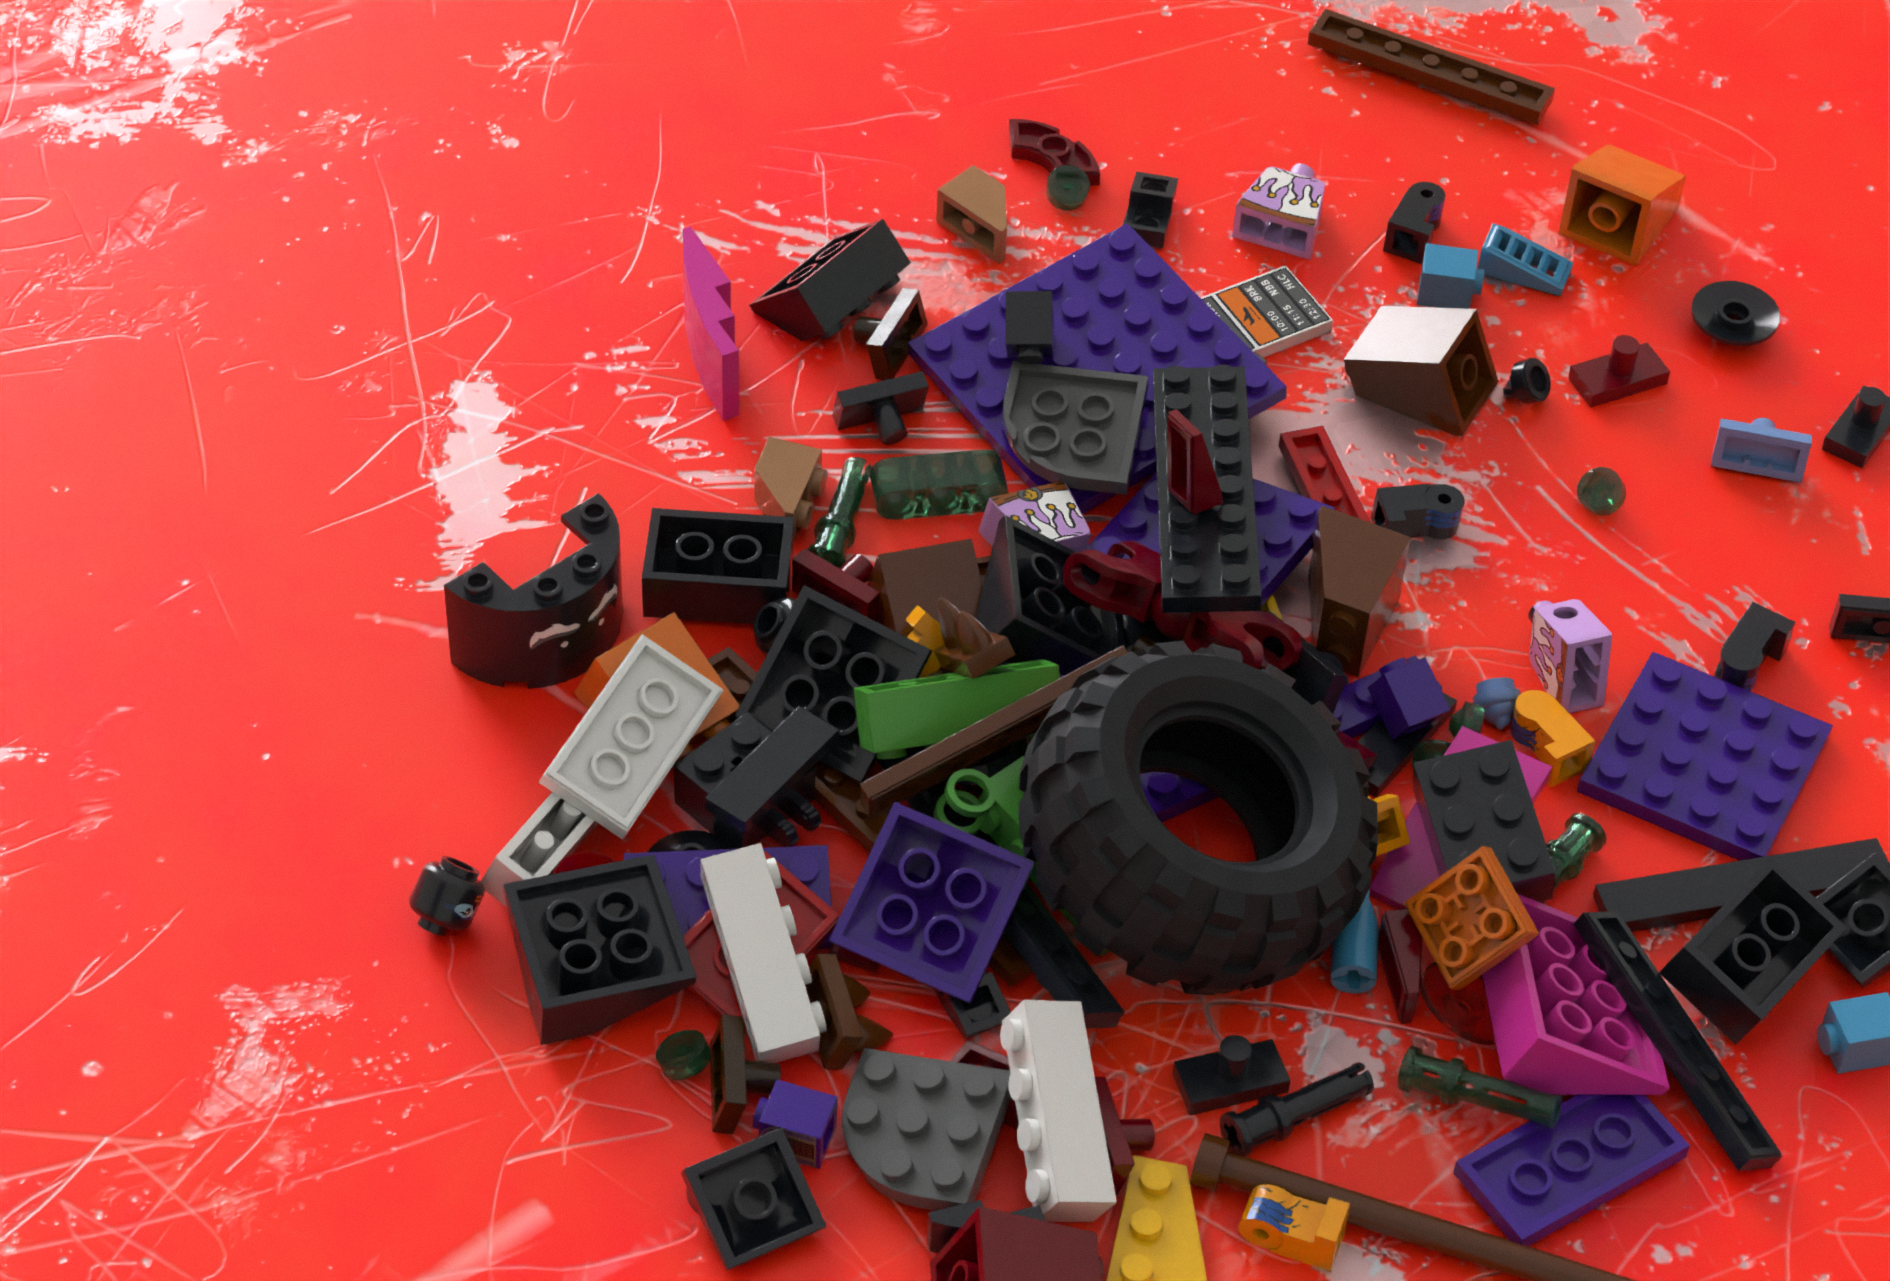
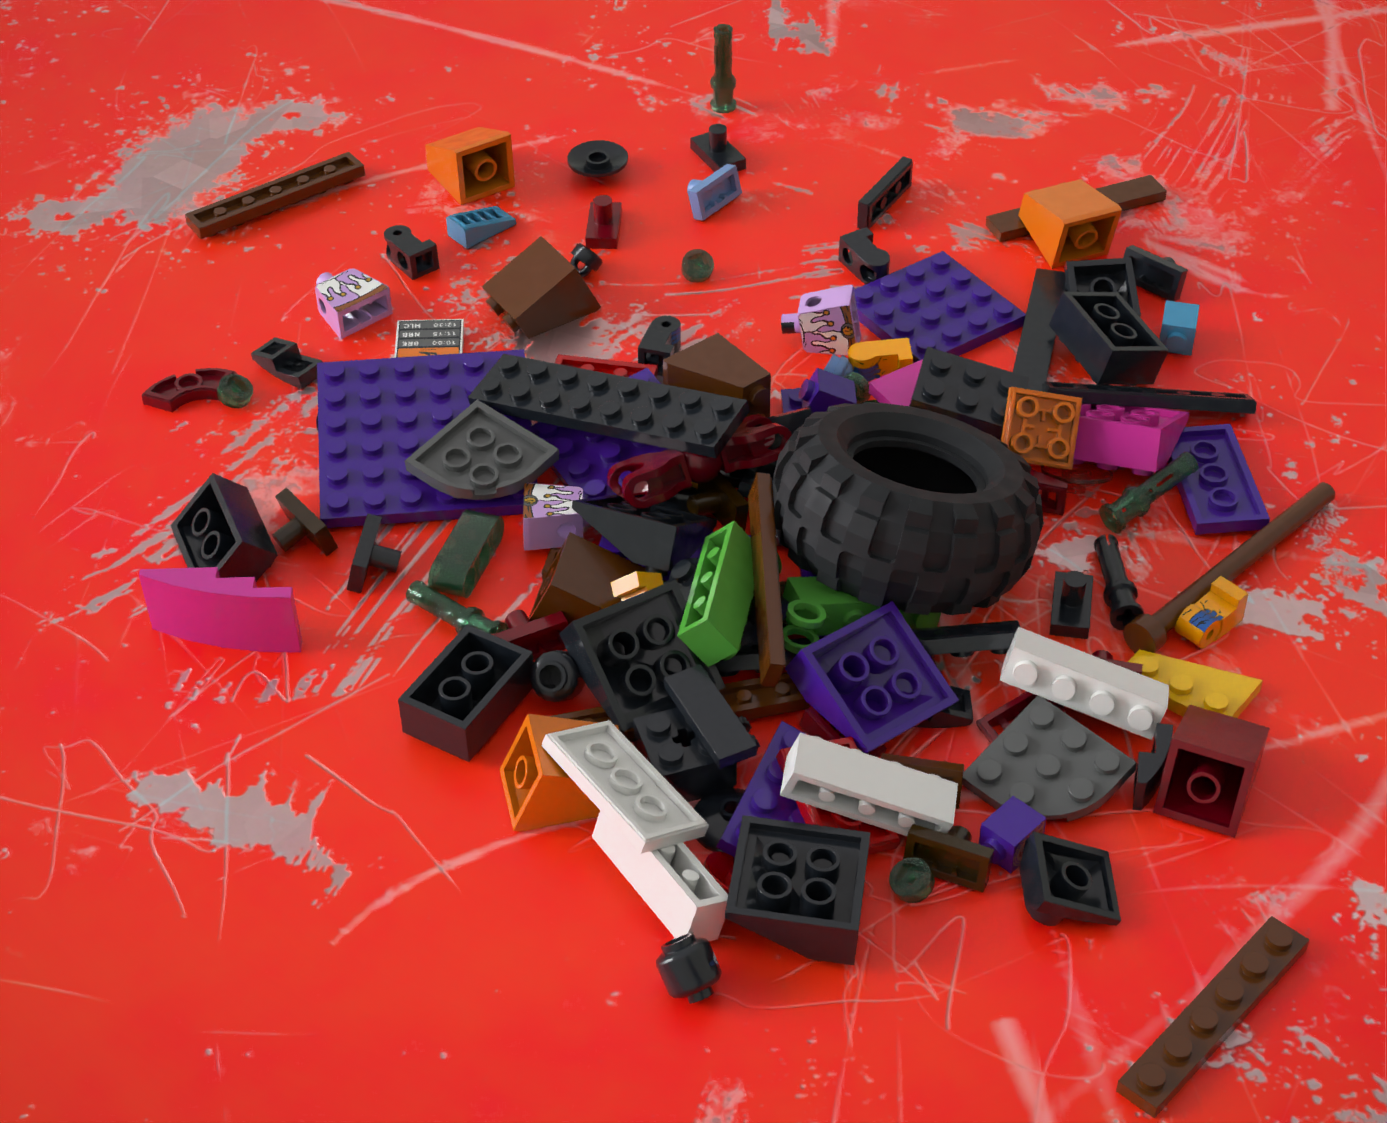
camera: 60 degrees left, 5 degrees down
cylinder [444,493,623,689] -> none
medium nougat slope [754,437,828,542] -> none
reddish brown tile [934,597,1016,679] -> none
medium nougat slope [936,165,1007,264] -> none
black slope [1006,291,1055,364] -> none
dark red slope [1167,409,1223,514] -> none
dark azure brick [1417,243,1485,309] -> none

